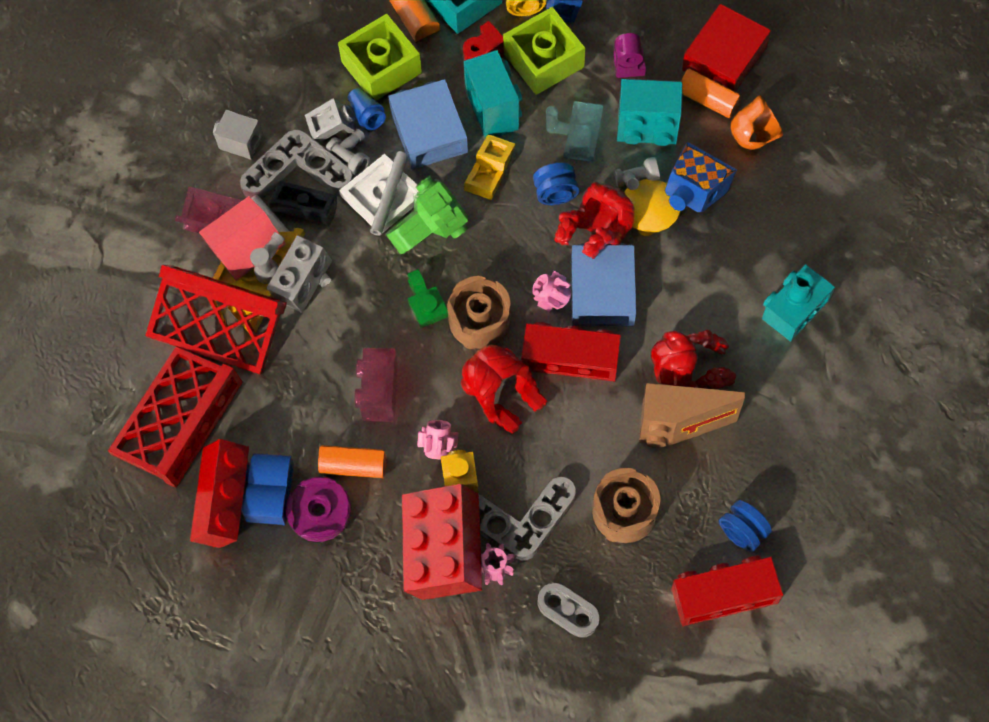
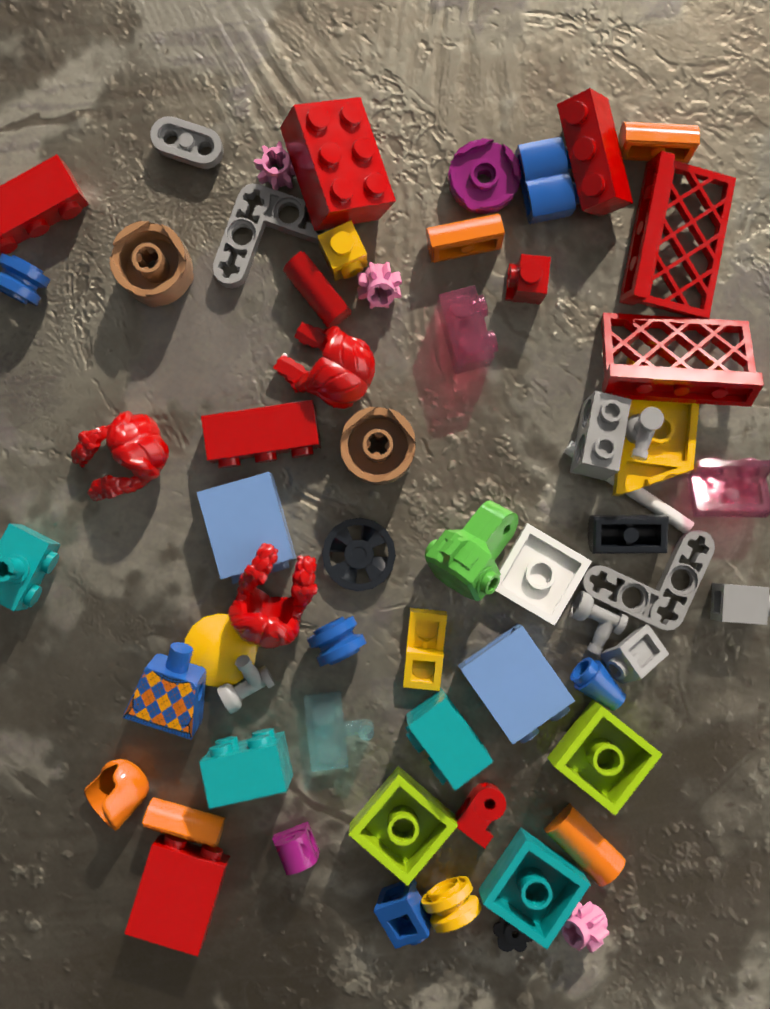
camera: 160 degrees right, 20 degrees up
coral slope [199,196,286,281] -> none
light grey piece [370,151,408,236] -> none
green plate [407,269,448,329] -> none
bright pink gear [532,271,571,312] -> none
medium nougat slope [639,383,745,448] -> none
none -> red brick [283,251,352,329]
none -> black piece [322,517,396,591]
none -> red brick [505,254,551,305]
none -> orange brick [618,122,700,163]

